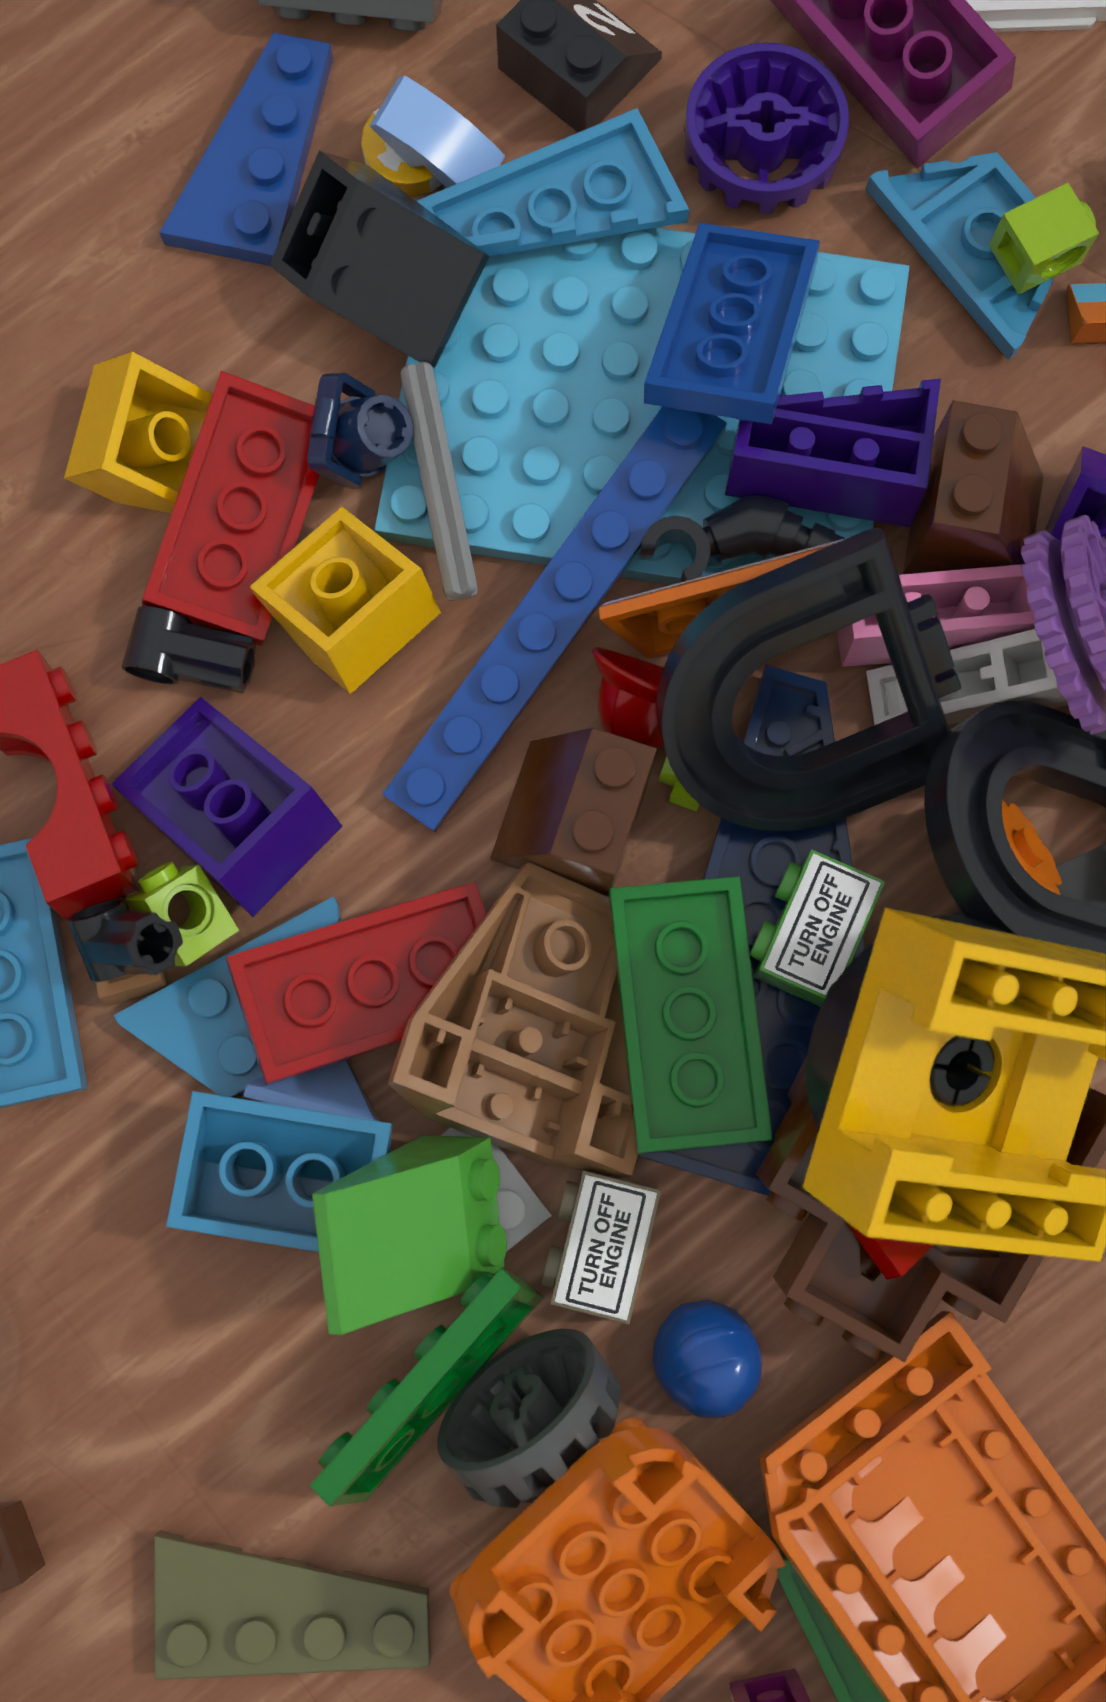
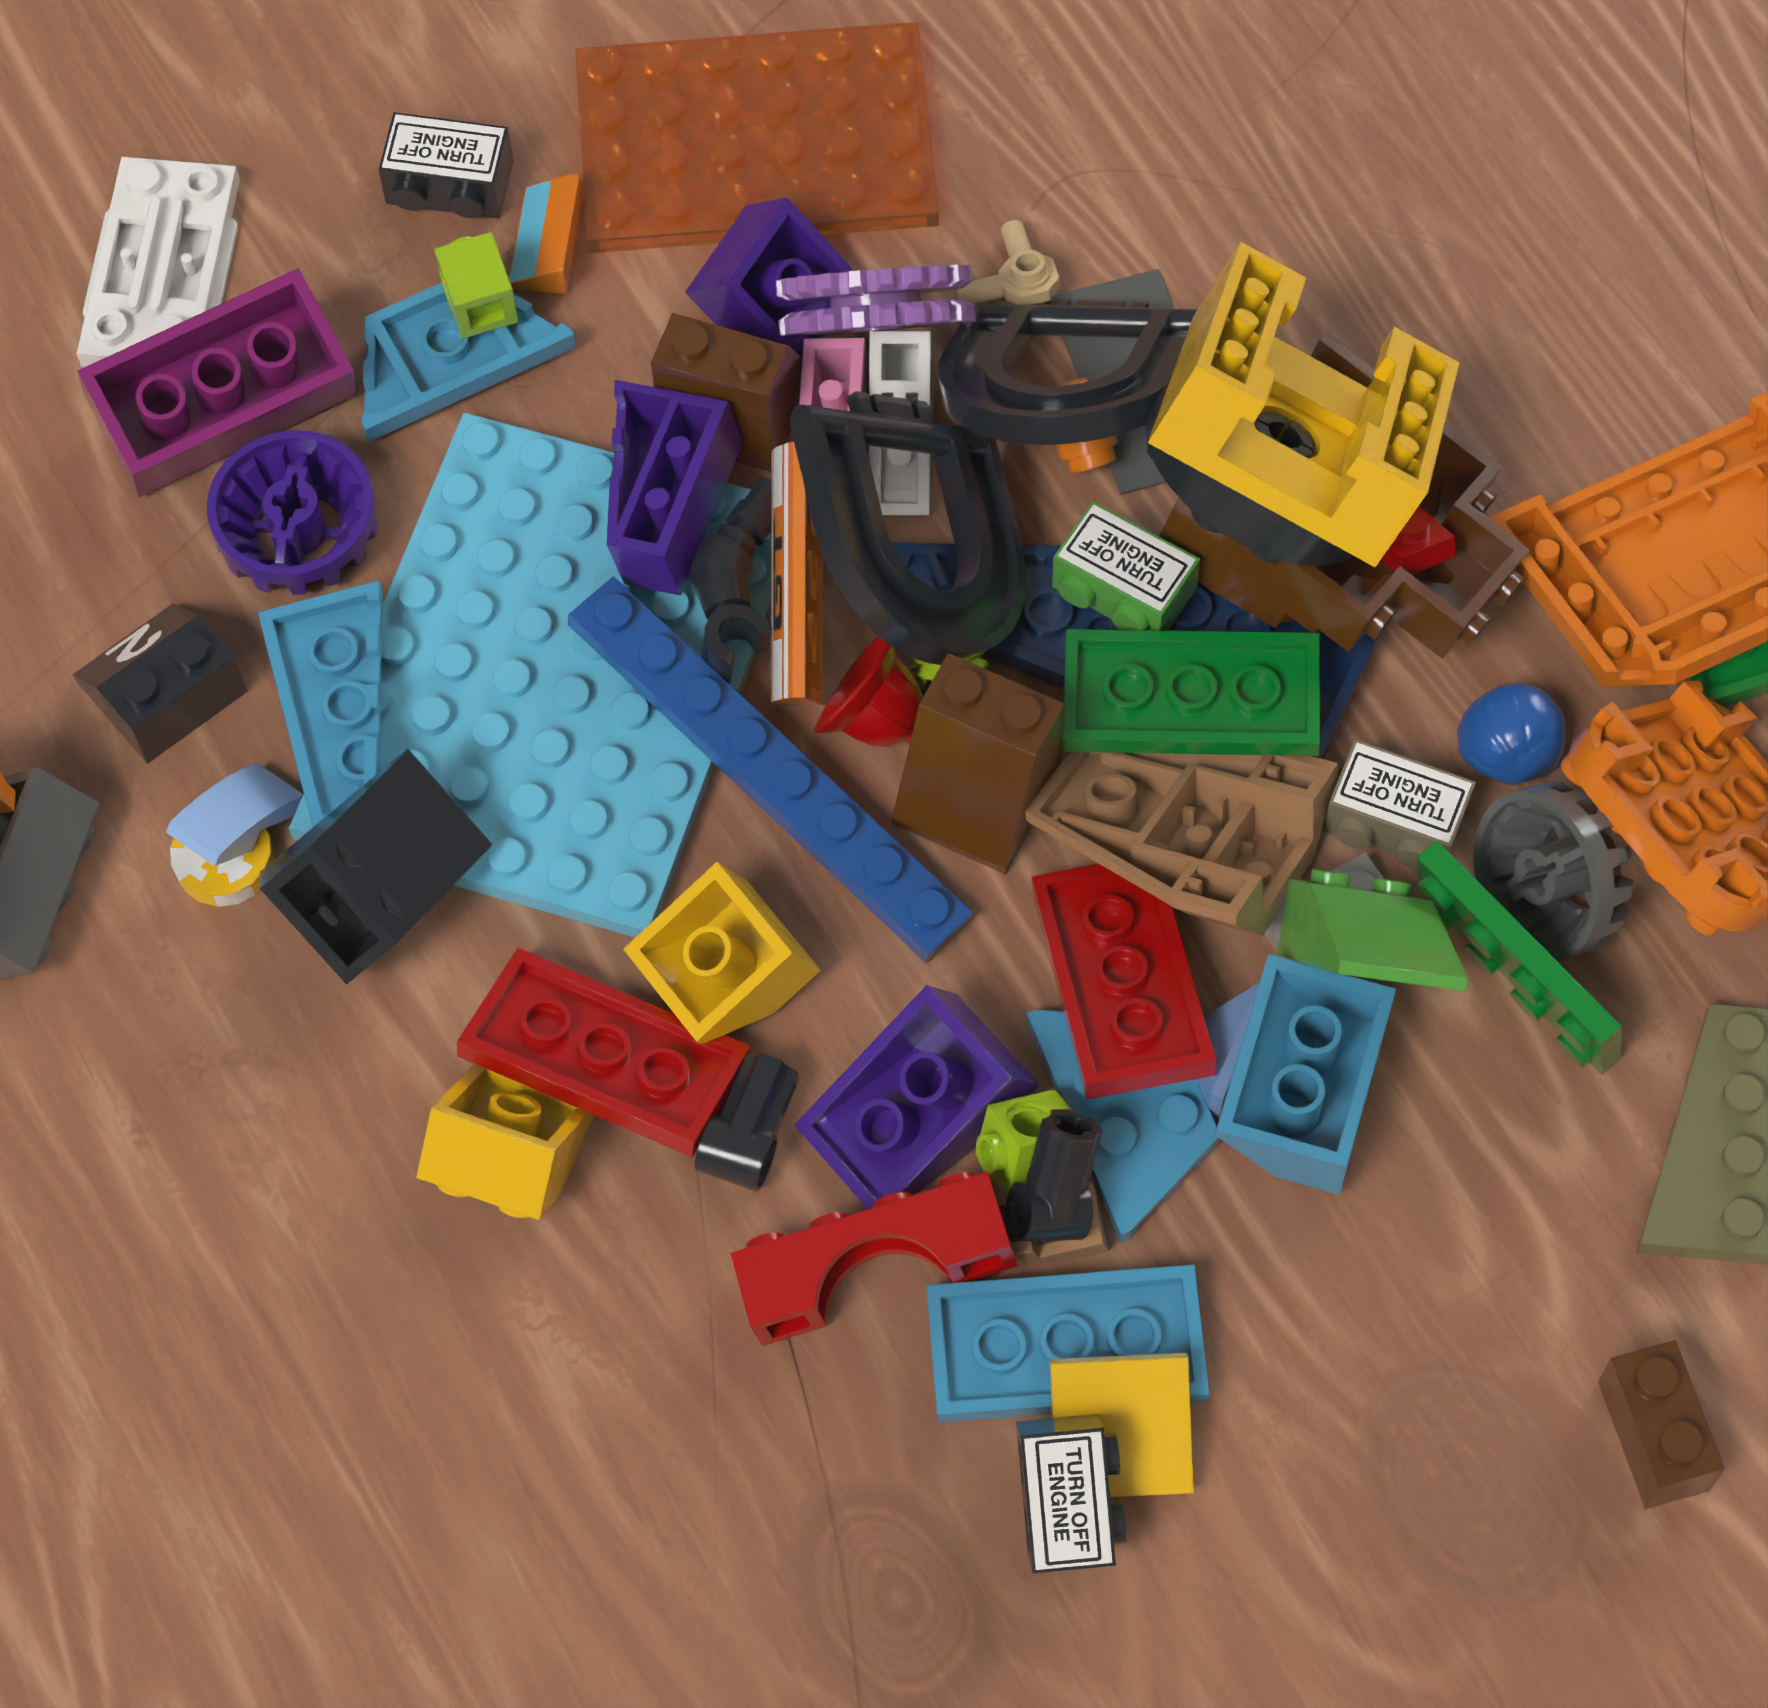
camera: 80 degrees left, 15 degrees down
blue wing [159,33,333,266] -> none
dark blue piece [307,373,413,489] -> none
light grey axle [400,362,478,601] -> none
blue plate [644,223,820,424] -> none

